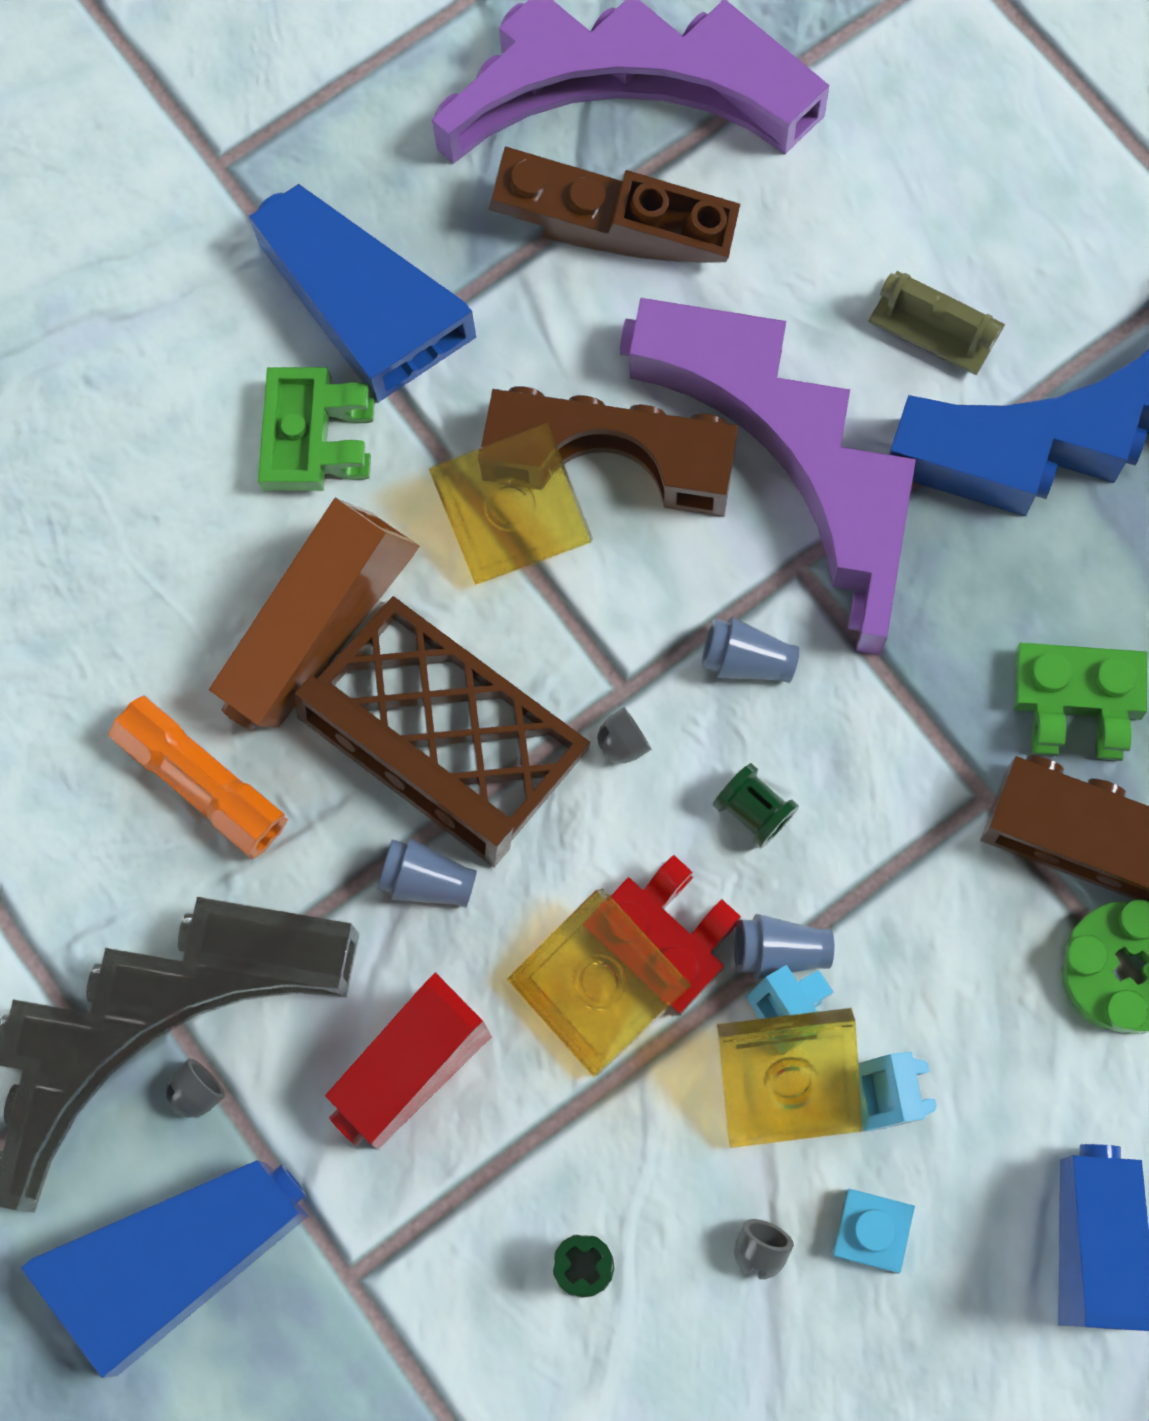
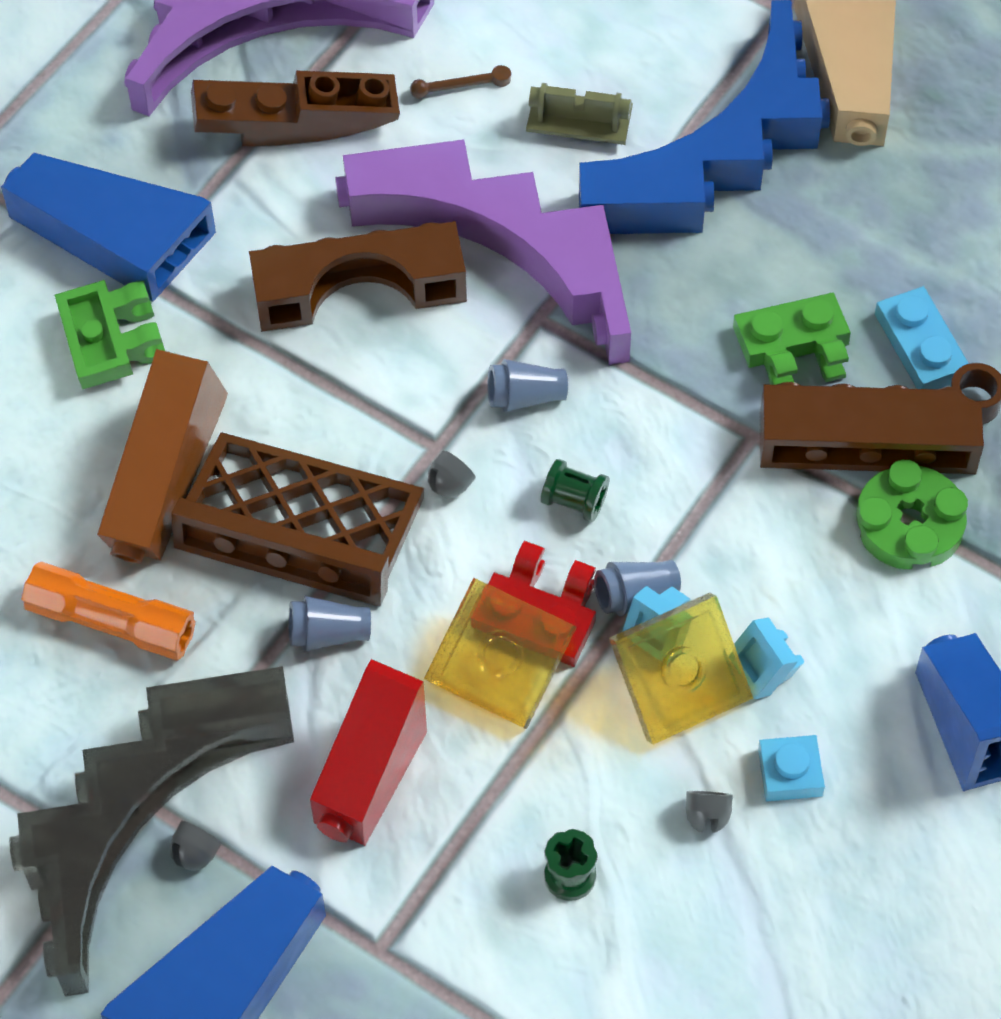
camera: 25 degrees left, 15 degrees down
clear yellow tile [429,422,593,585] -> none
none -> reddish brown hinge [410,65,511,99]

